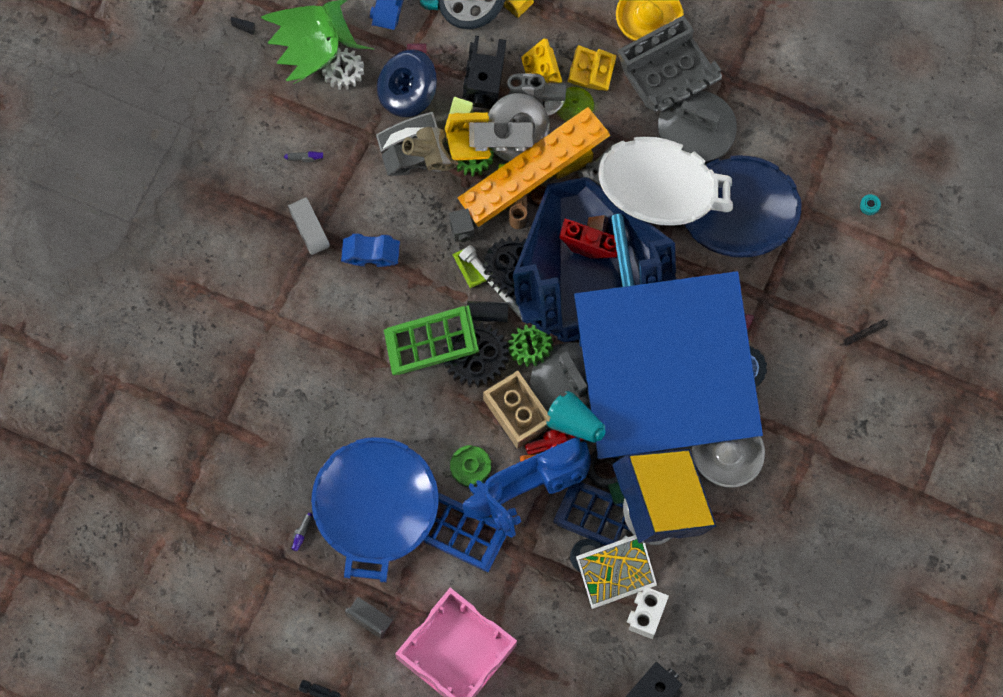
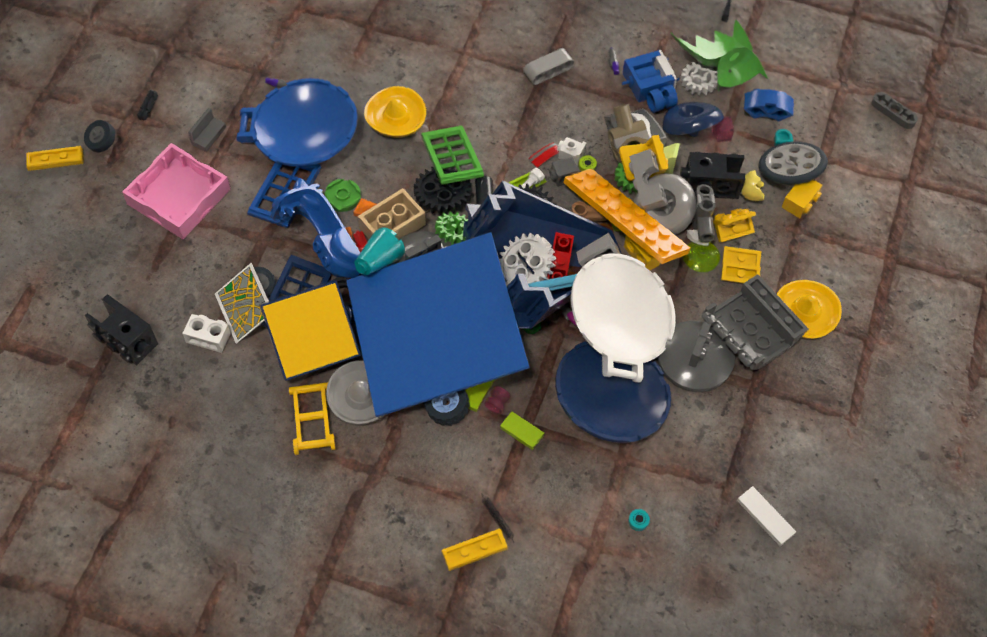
camera: 85 degrees right, 10 degrees down
blue brick [341,234,400,267] -> none
none -> yellow piece [289,382,335,455]
none -> orange tile [353,198,377,217]
none -> yellow hat [365,86,426,138]
none -> yellow tile [442,529,508,571]
none -> white gear [499,233,556,286]
none -> lime tile [500,411,544,450]
none -> red sticker [529,142,559,167]
none -> white brick [557,137,586,166]
none -> light grey brick [576,233,620,267]
none -> lime tile [579,155,597,172]
none -> blue piece [622,50,680,102]
none -> blue wheel [646,85,678,113]
none -> white tile [737,486,796,546]
none -> light yellow hair [741,170,764,201]

